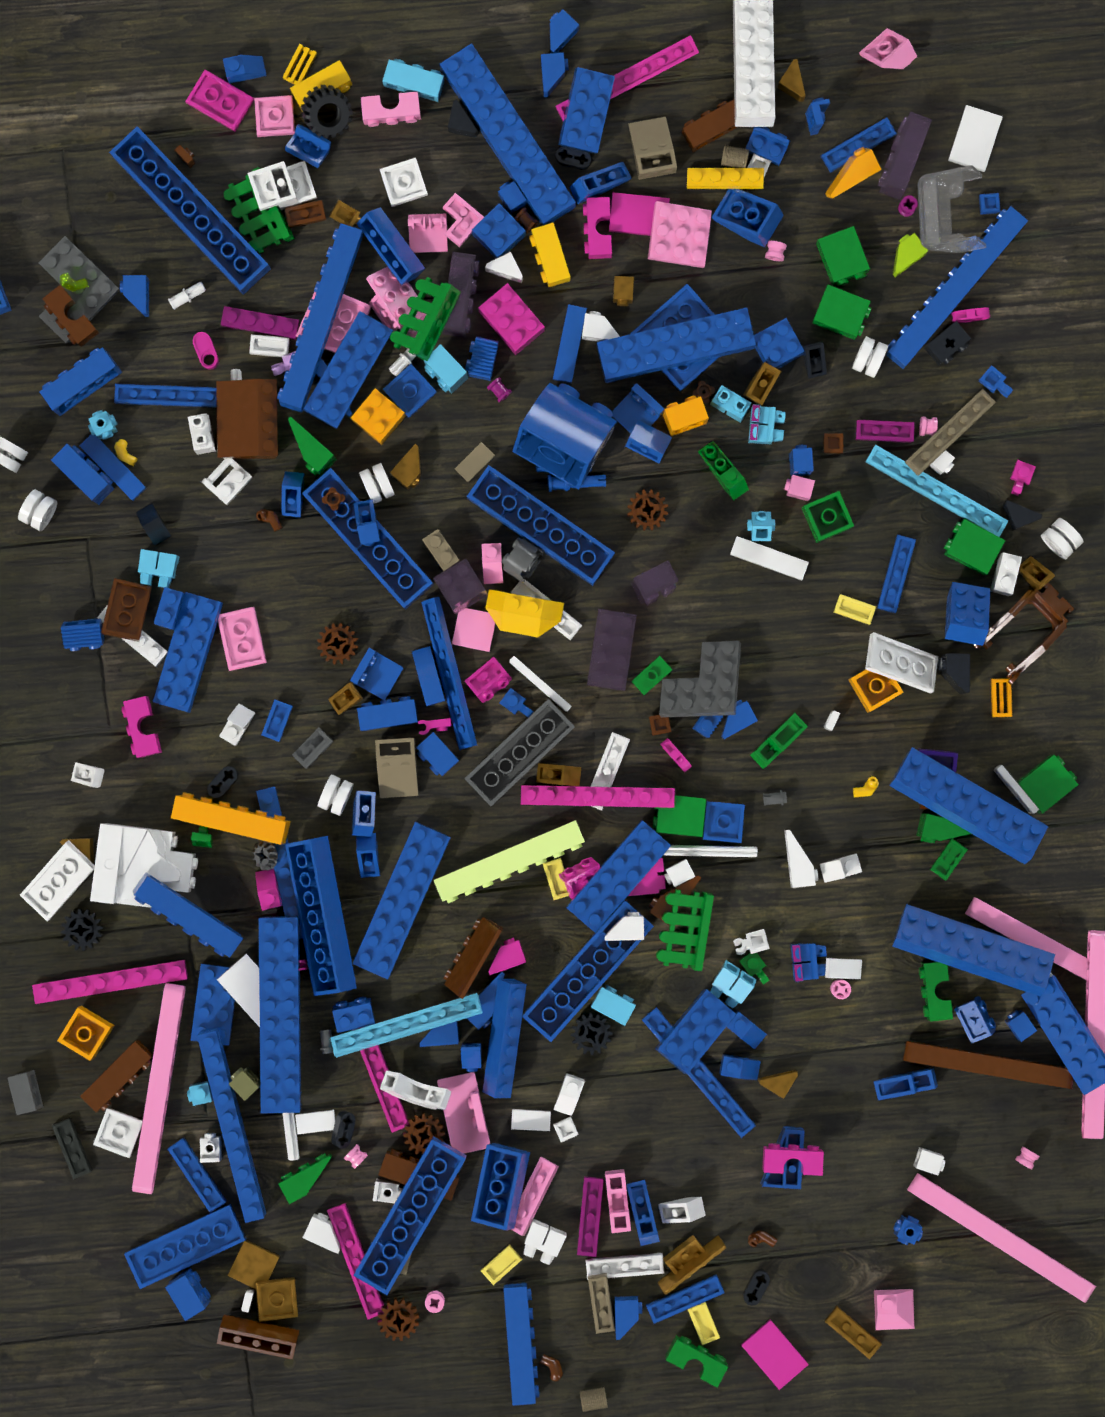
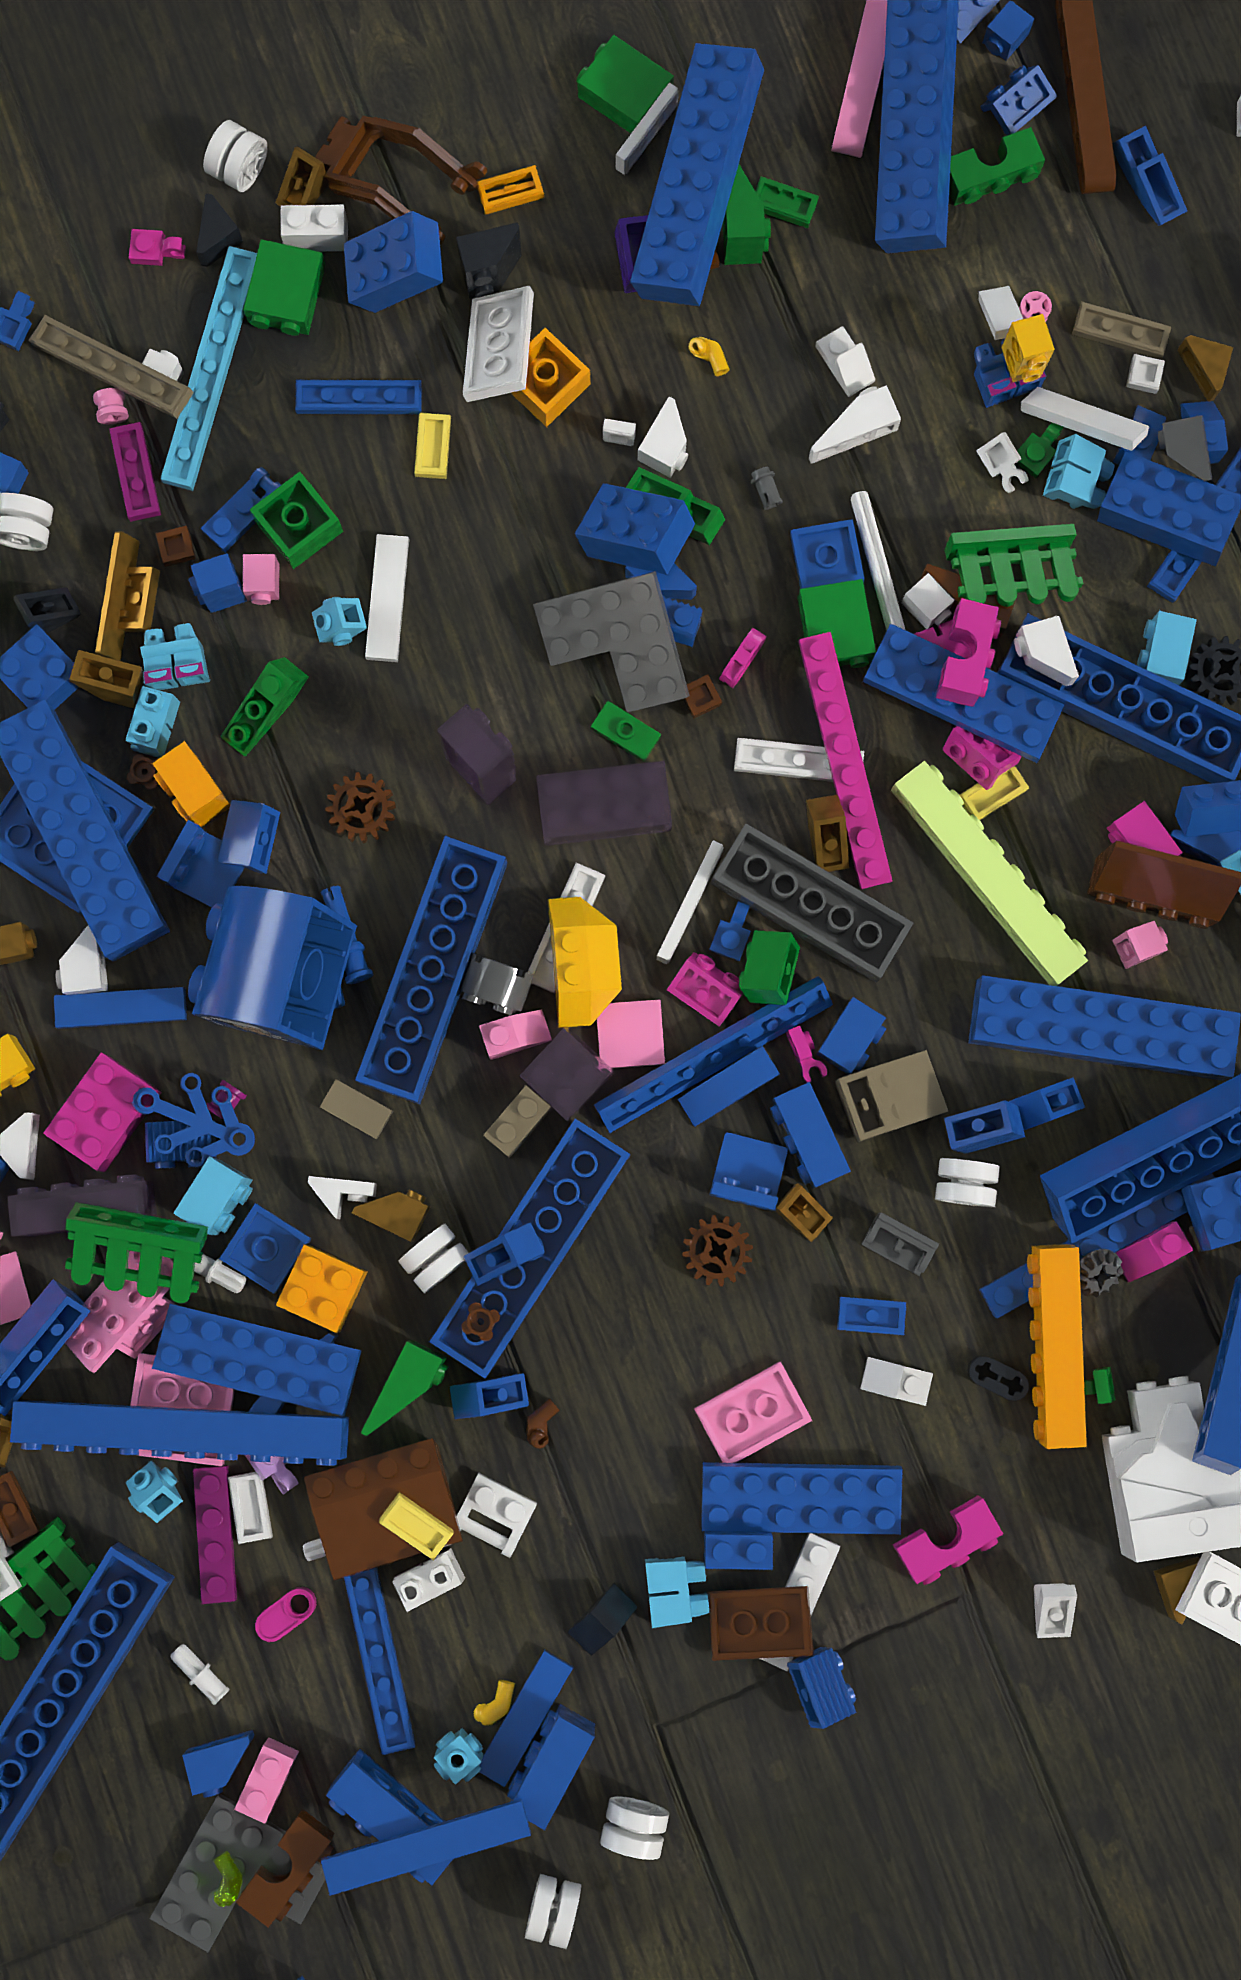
camera: 110 degrees left, 5 degrees down
none -> pearl gold bracket [95,531,160,661]
none -> medium azure brick [125,1461,183,1523]
none -> blue plant [132,1073,255,1167]
none -> blue plate [201,467,281,553]
none -> bright pink brick [234,1738,299,1824]
none -> white slope [308,1176,377,1220]
none -> blue tile [321,1799,531,1896]
none -> light yellow tile [379,1492,453,1560]
none -> blue brick [575,483,695,575]
none -> white slope [638,397,688,478]
none -> green brick [739,930,800,1005]
none -> dark pink arch [936,598,1001,707]
none -> yellow brick [1001,314,1055,383]
none -> white tile [1021,387,1149,451]
none -> dark tan tile [1072,301,1171,359]
none -> bright pink slope [1112,921,1168,969]
none -> white tile [1126,354,1165,394]
none -> dark grey slope [1158,415,1212,481]

